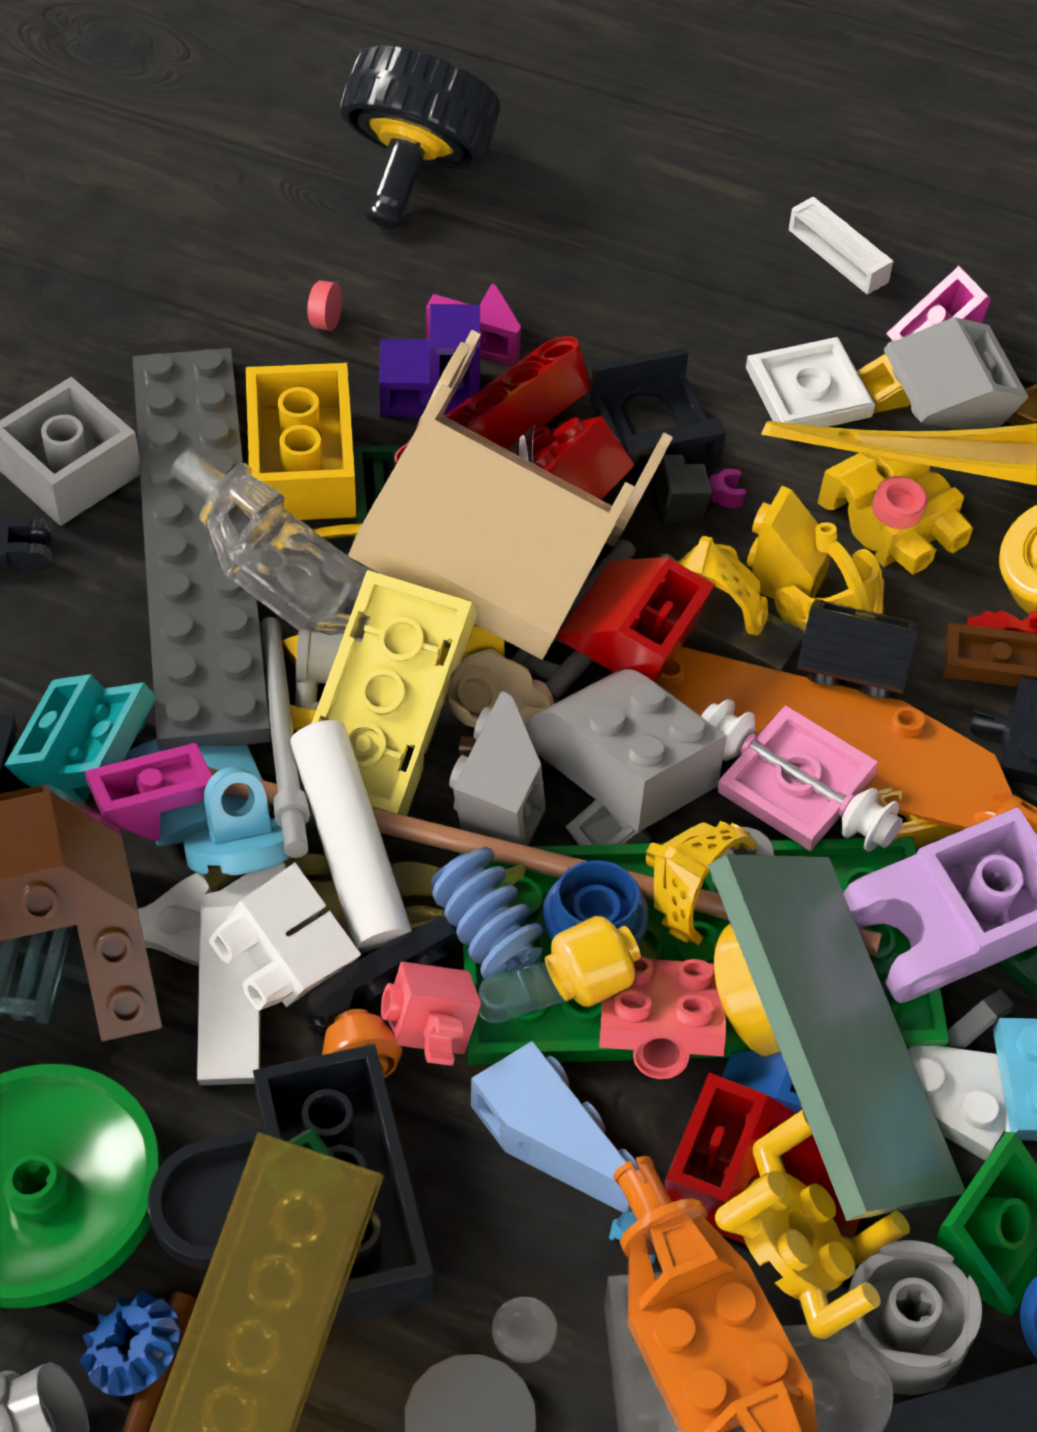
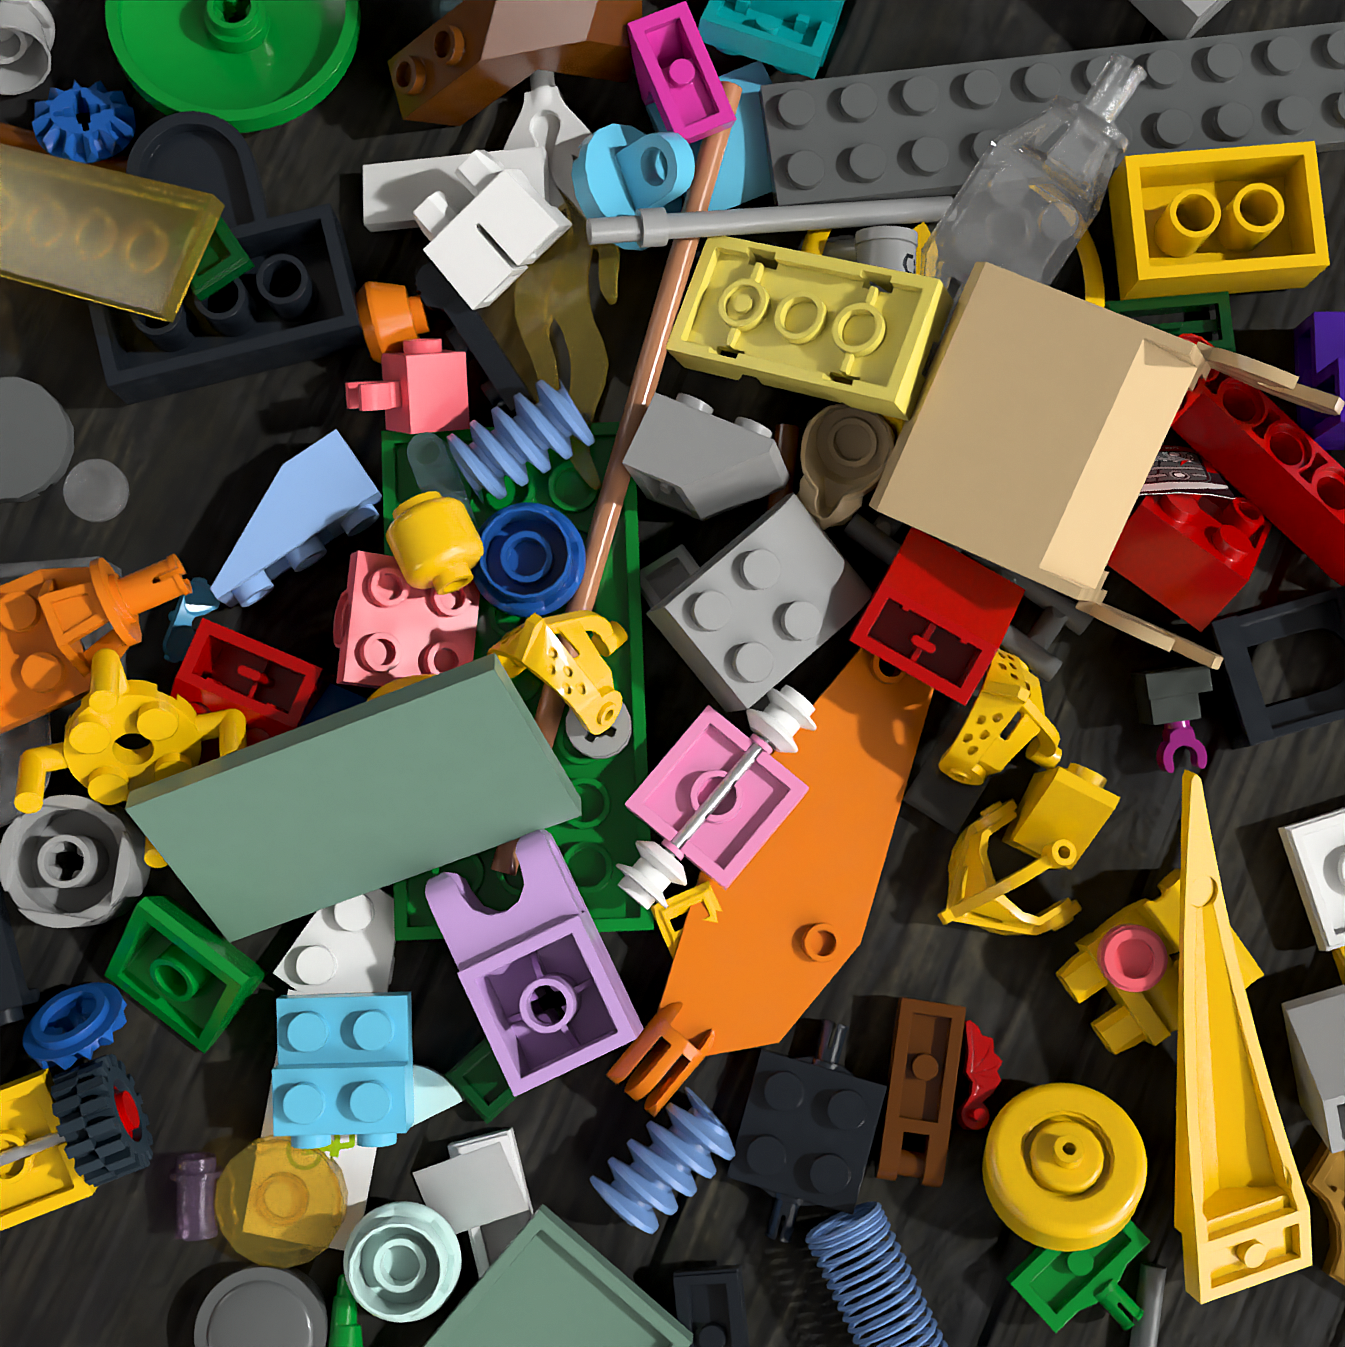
camera: 90 degrees right, 30 degrees up
white brick [290,720,412,954] -> none
black brick [797,599,920,699] -> none
dark grey tile [947,989,1014,1049] -> none

